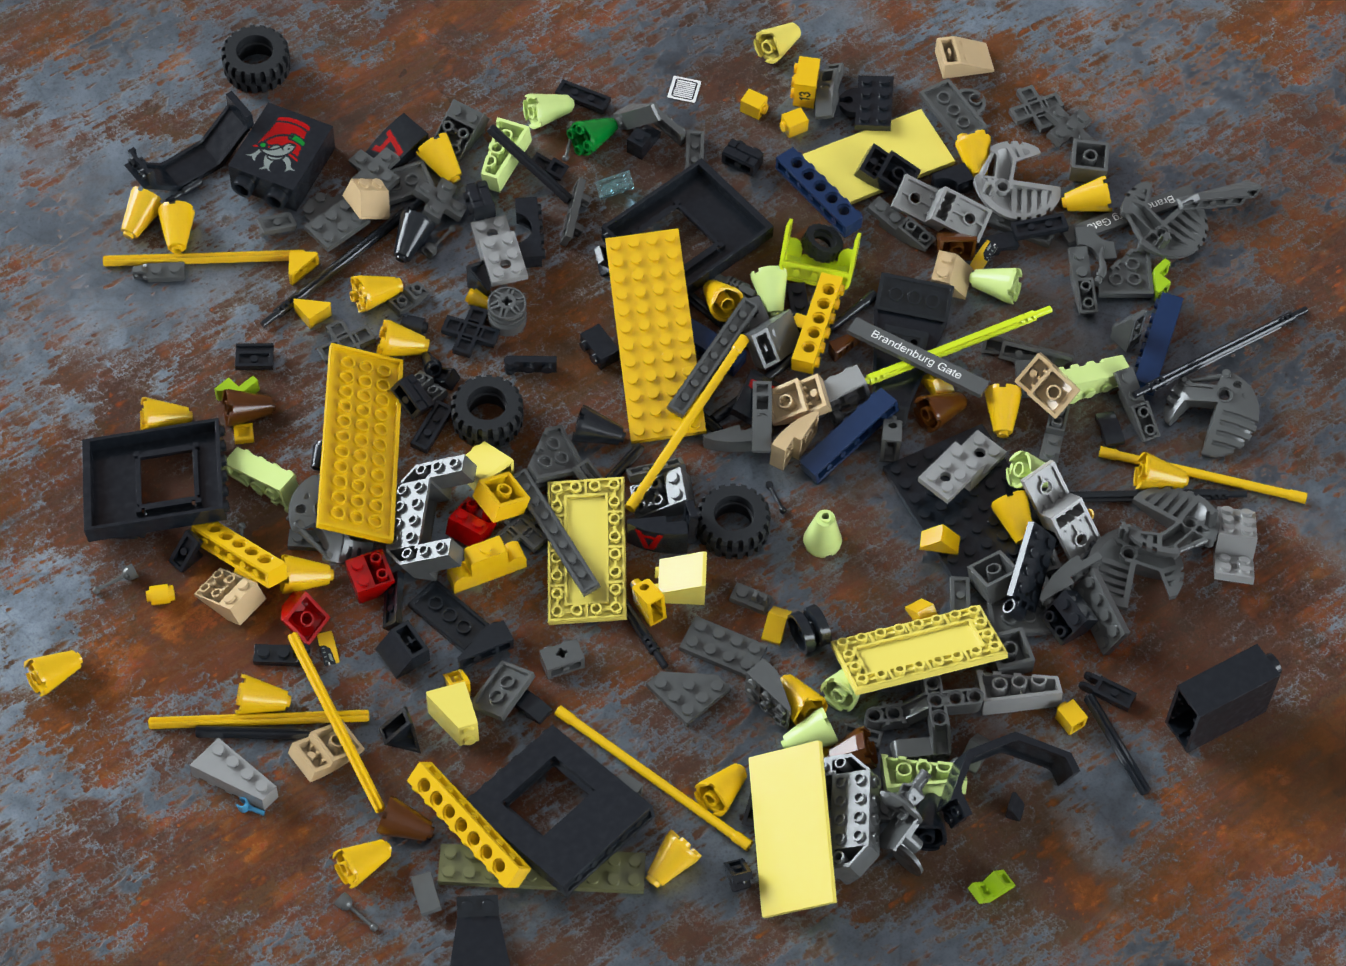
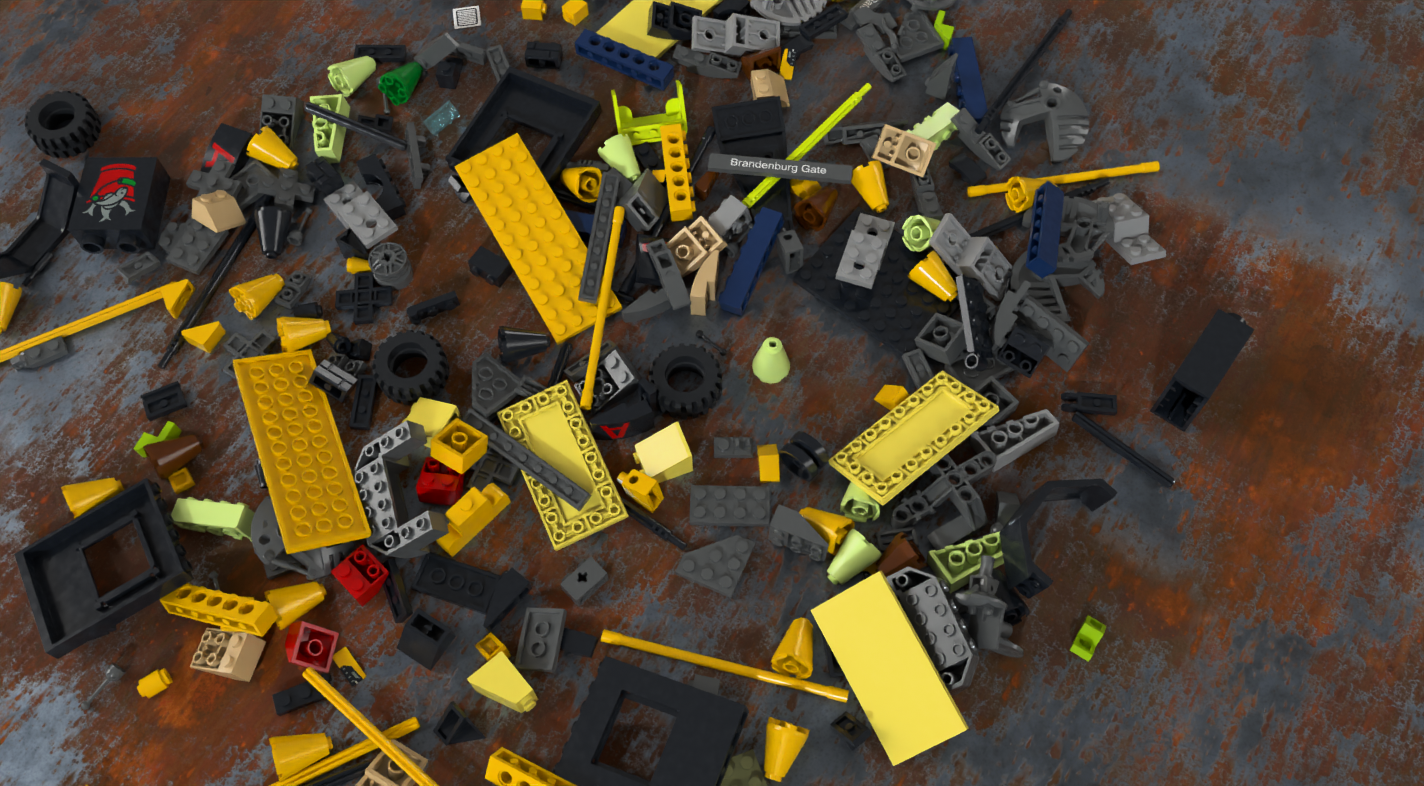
camera: 20 degrees left, 5 degrees up
yellow cone [158,201,195,254] -> none
black slope [168,530,203,573] -> none
black tyre [801,223,843,263] -> none
yellow slope [919,524,960,555] -> none
yellowish green cone [969,268,1022,305] -> none
black slope [1005,792,1025,821] -> none
yellow brick [1055,699,1088,735] -> none
none -> dark blue brick [1026,181,1064,279]

